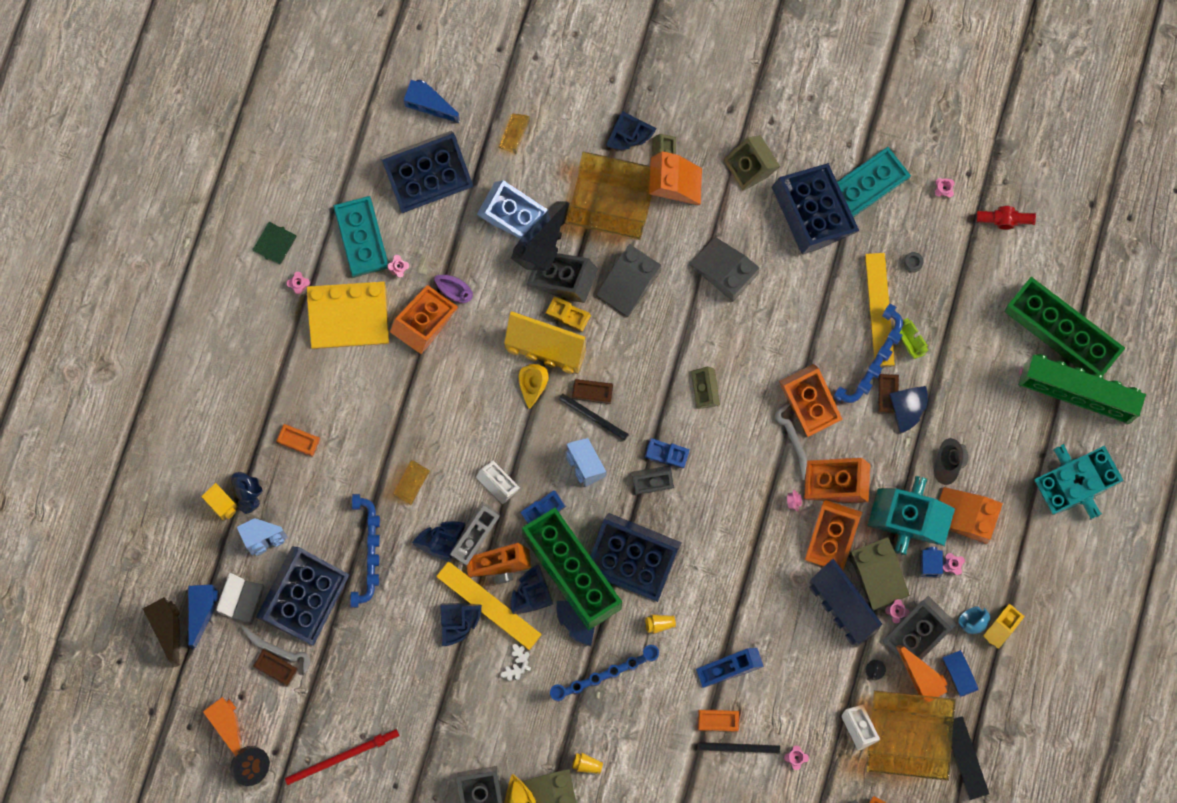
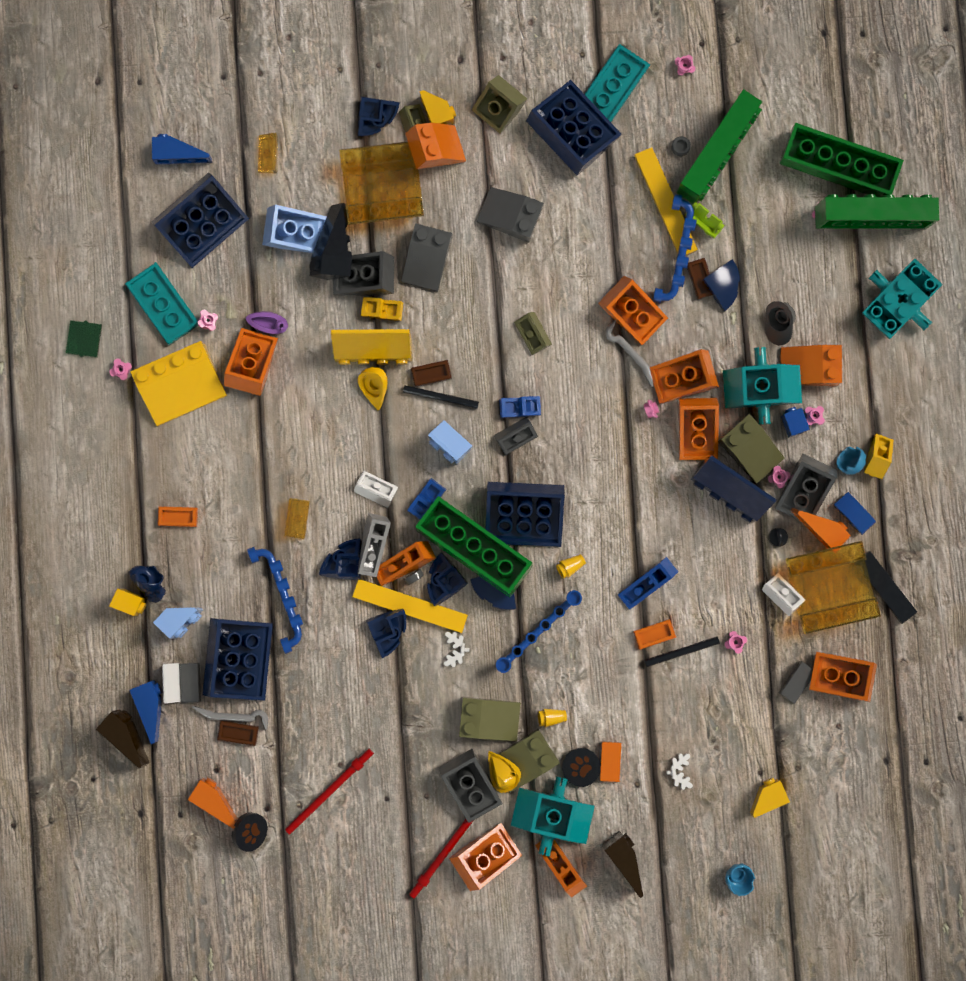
camera: 25 degrees left, 10 degrees up
red pin [977,206,1036,230] -> none
none -> yellow slope [419,90,456,125]
none -> olive slope [459,697,521,741]
none -> green brick [676,89,763,204]

